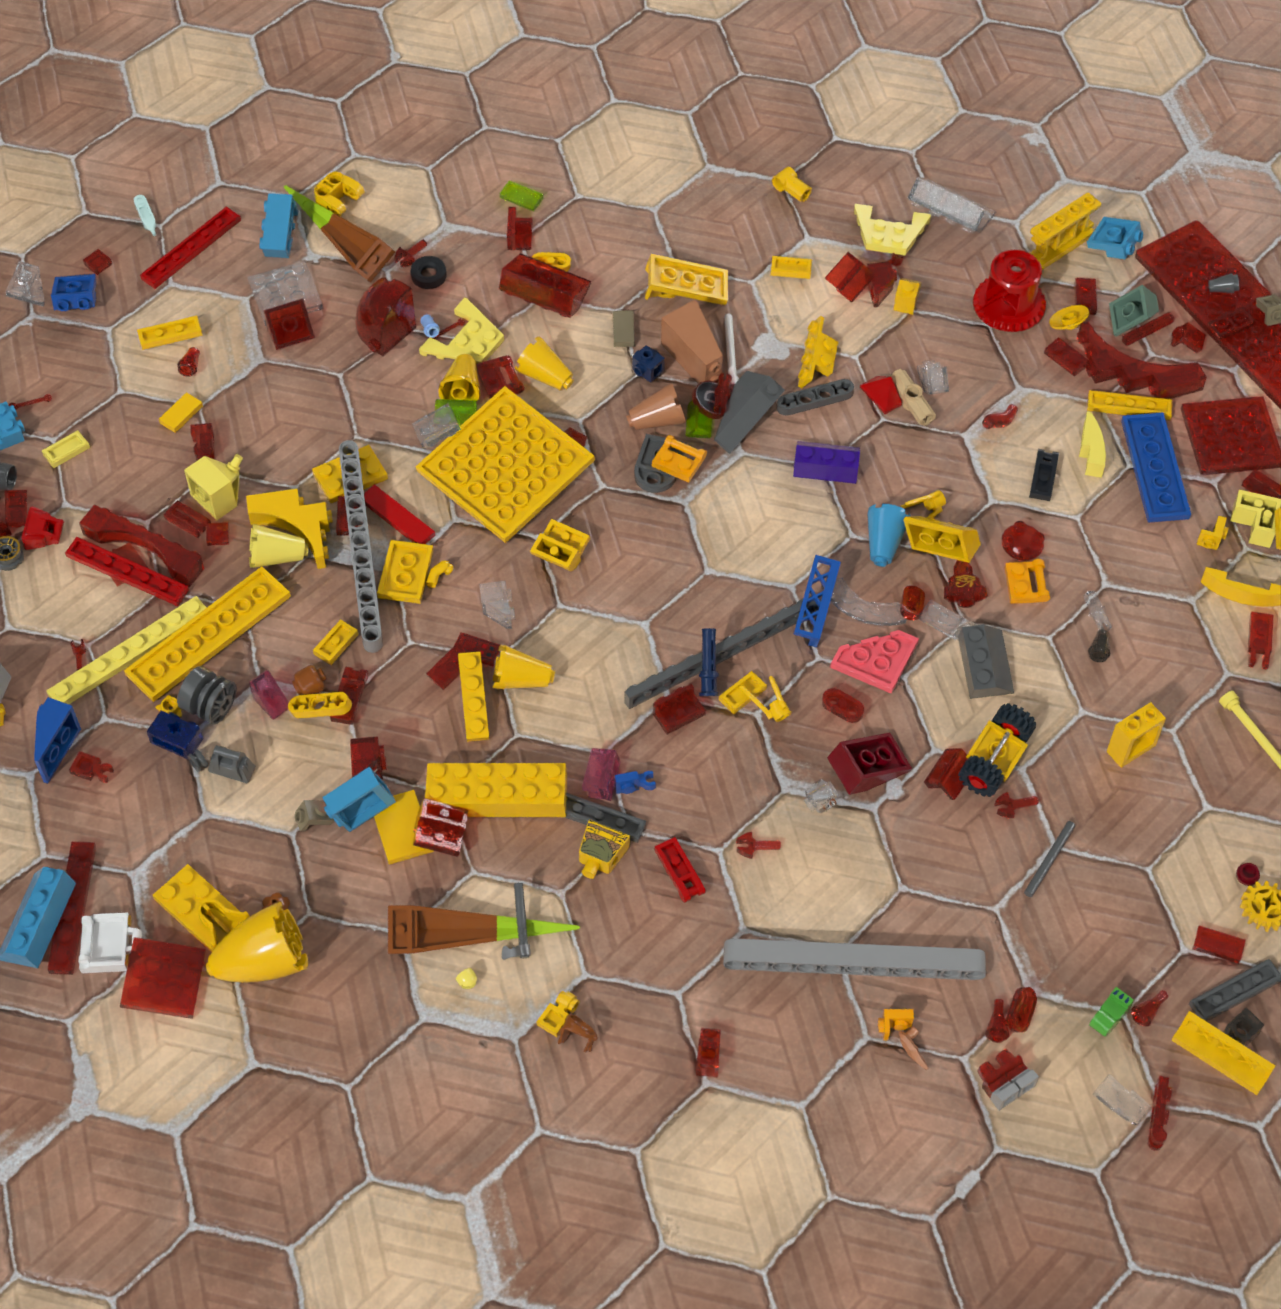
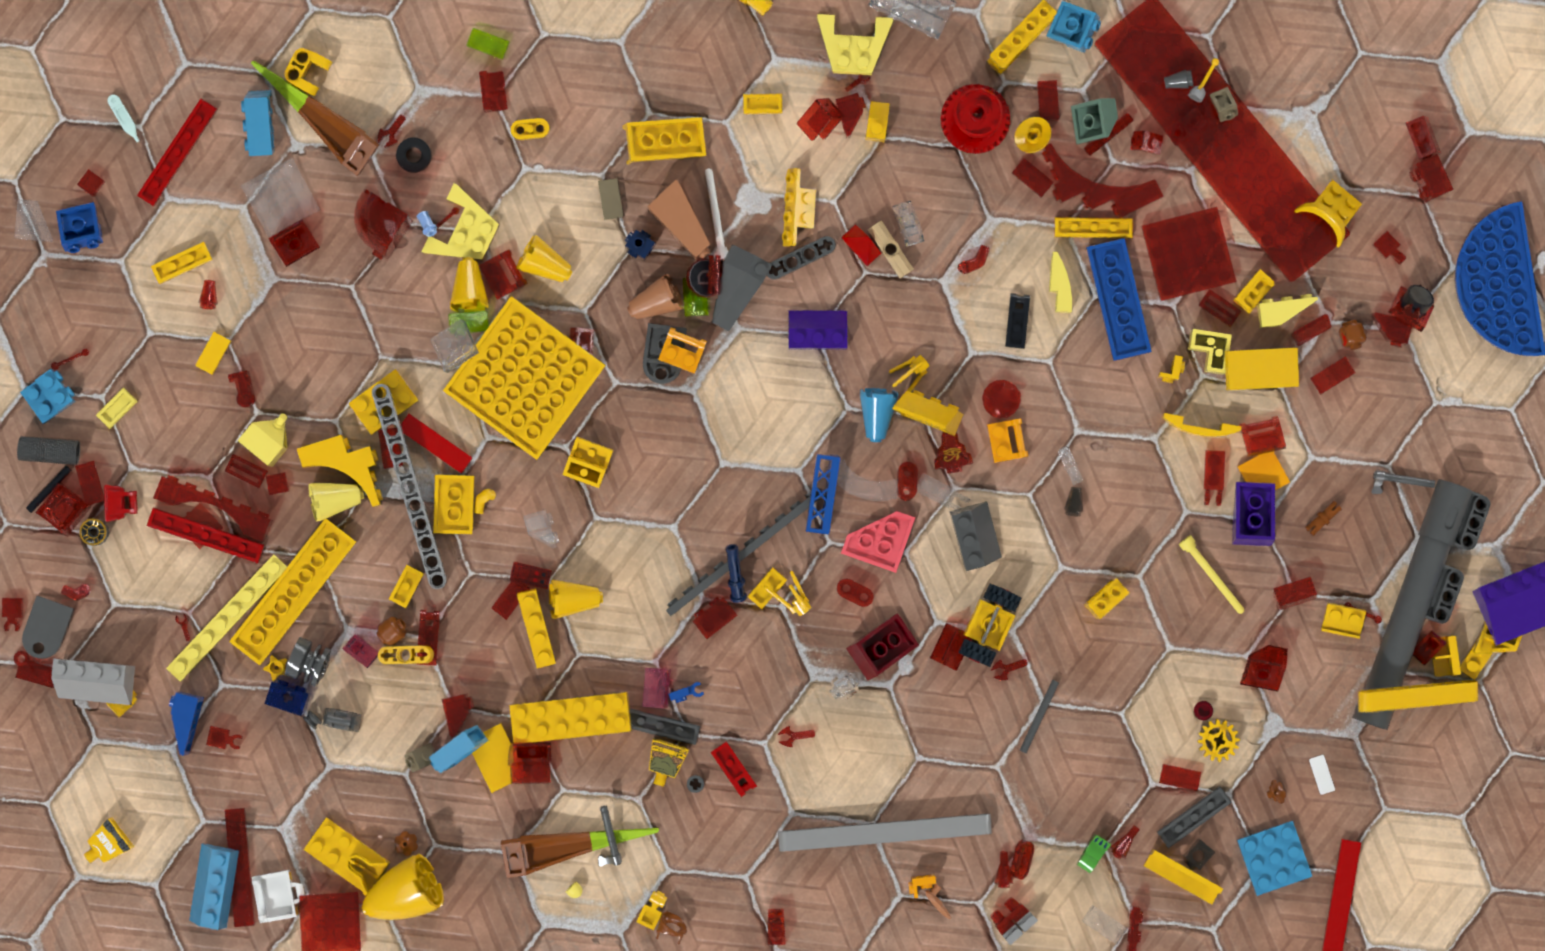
camera: 10 degrees left, 30 degrees up
clear red slope [499,253,591,318] -> none
none -> dark grey bush [687,775,704,793]
none -> hinge [1188,58,1219,102]

